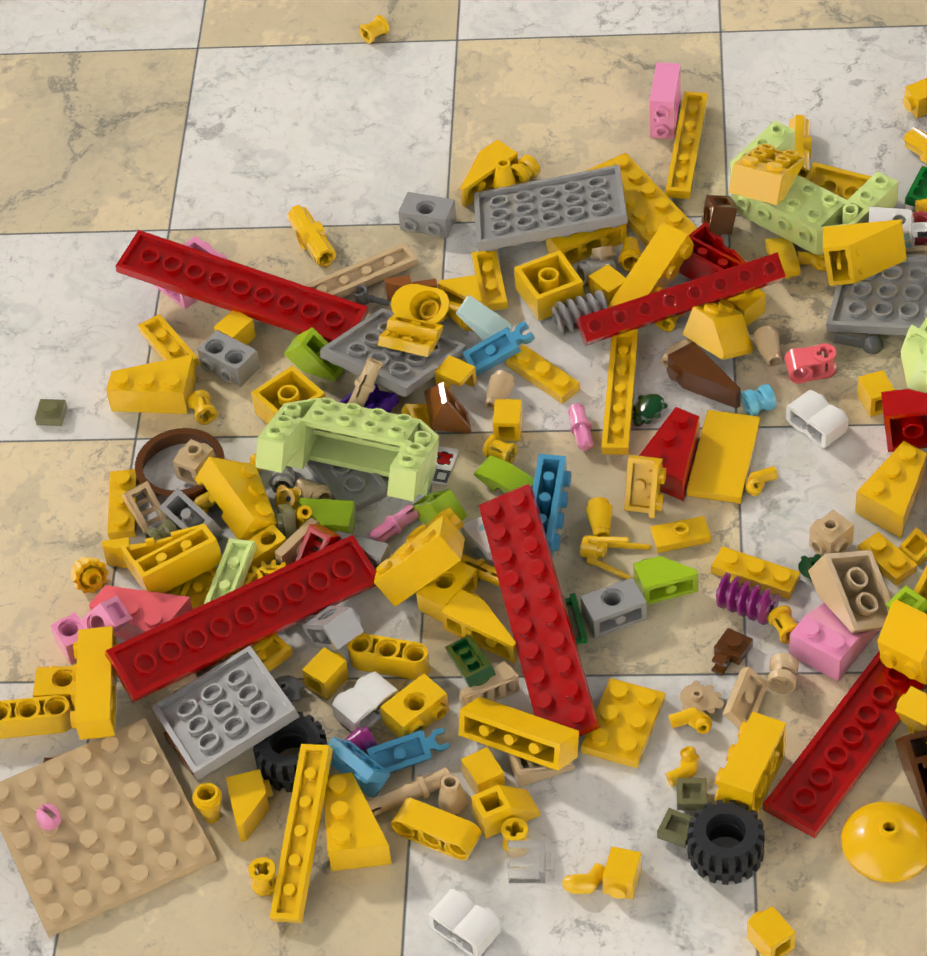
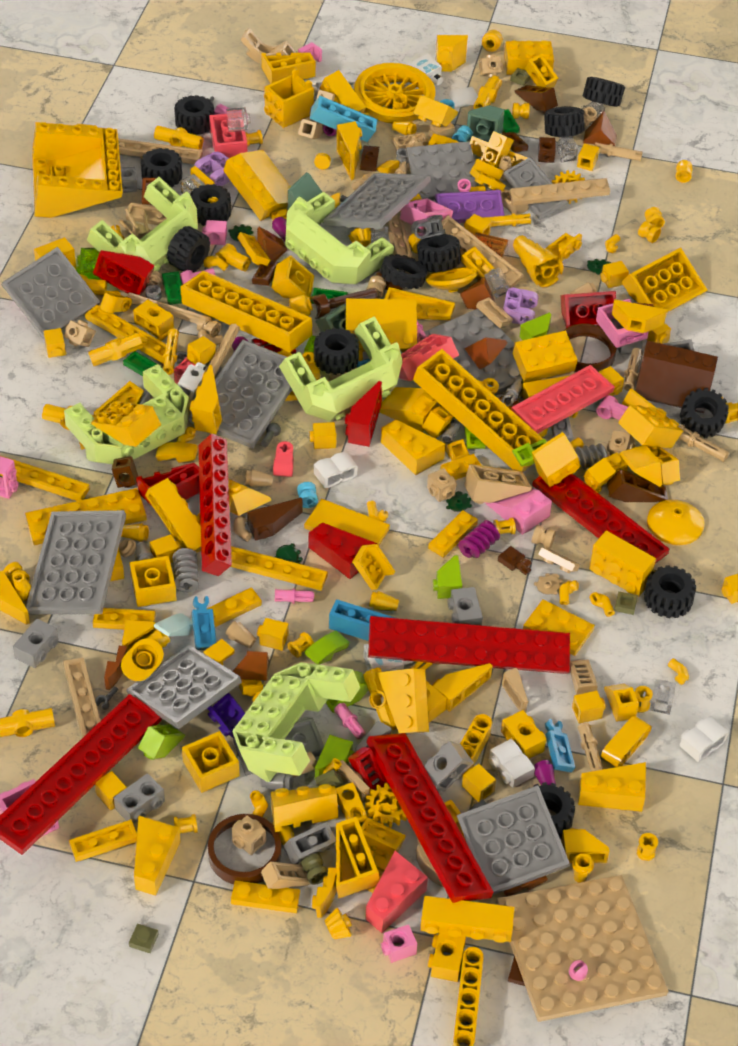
camera: 85 degrees left, 0 degrees up
bright pink brick [80,596,133,633] -> none
yellowish green tile [204,538,257,604] -> none
yellow plate [269,744,333,924] -> none
yellow plate [275,485,302,511] -> none
dark azure bracket [327,737,391,798] -> none
tan pin [347,358,383,407] -> none
yellow slope [378,314,444,357] -> none
tan cone [438,774,468,815] -> none
dark green plate [445,635,496,688] -> none
yellow brick [459,696,579,771] -> none
yellow plant [580,535,651,580] -> none
yellow brick [602,846,642,900] -> none
yellow plate [650,516,711,553] -> none
olive plate [657,808,695,848] -> none

